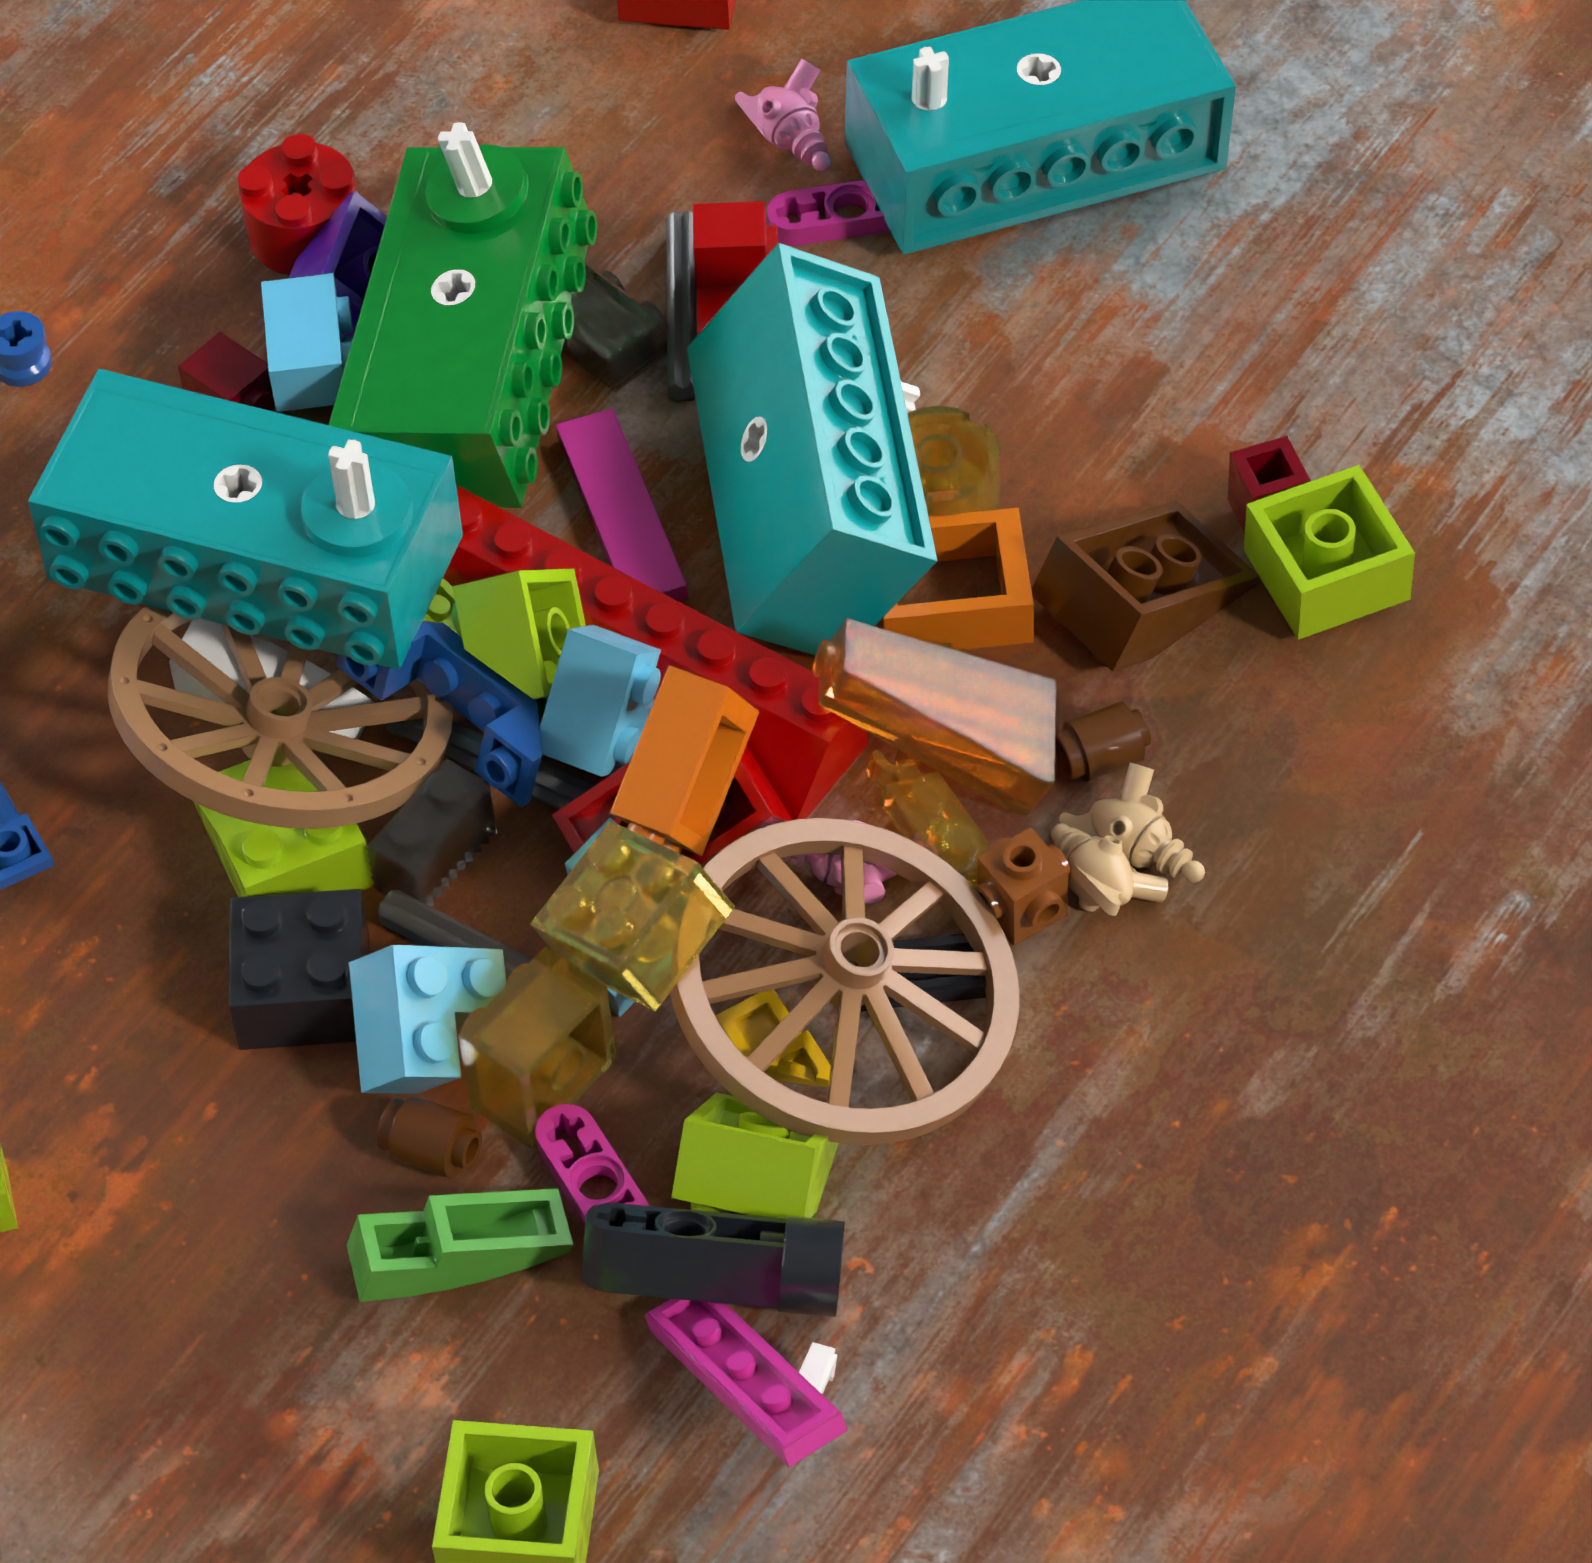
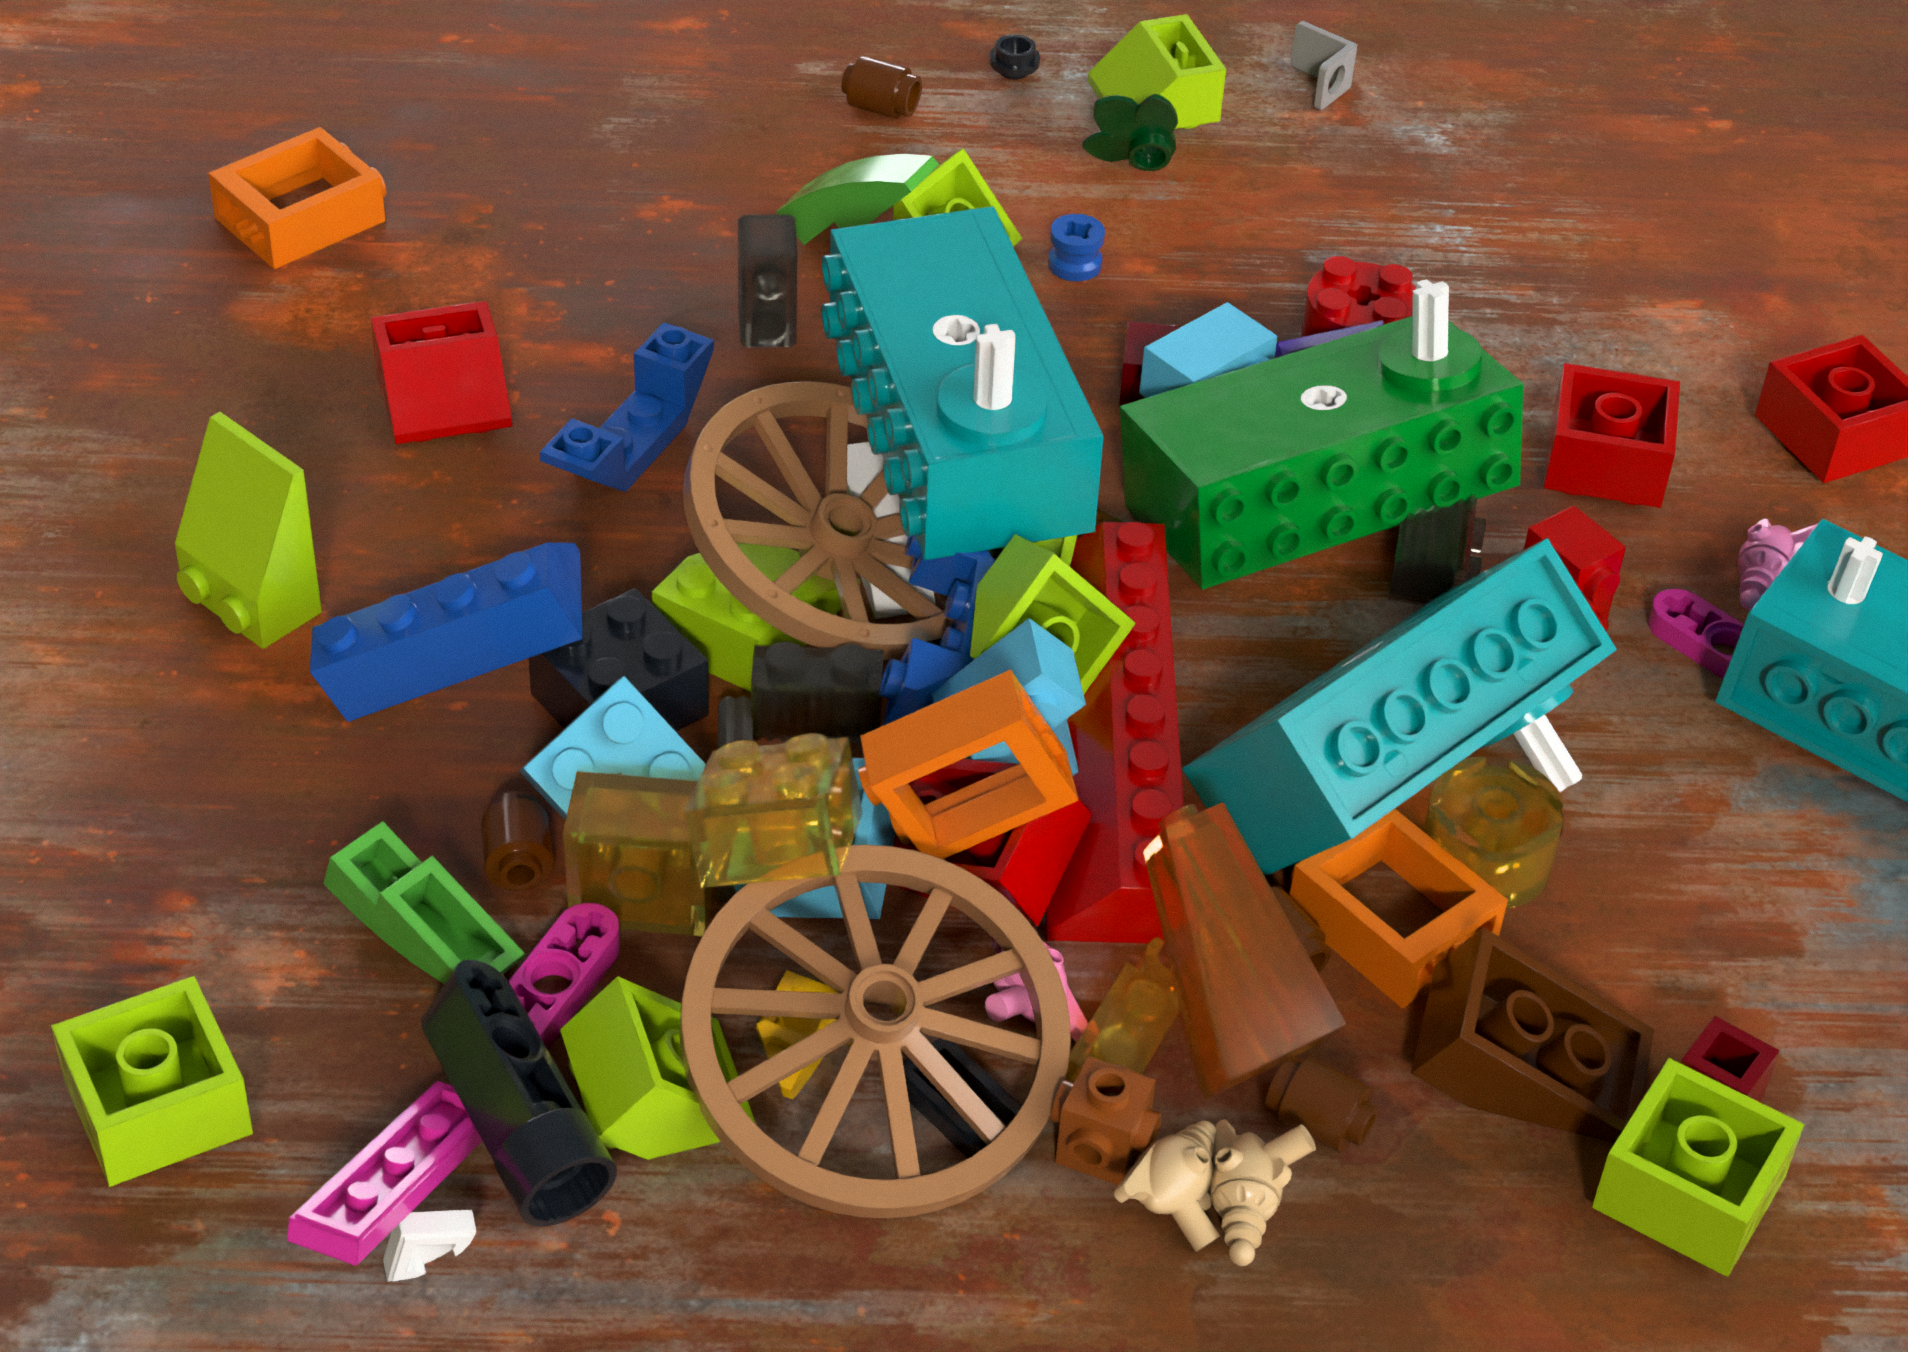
camera: 50 degrees right, 10 degrees down
dark pink tile [556,408,688,601] -> none
none -> blue slope [310,542,583,722]
none -> red brick [1543,363,1680,508]

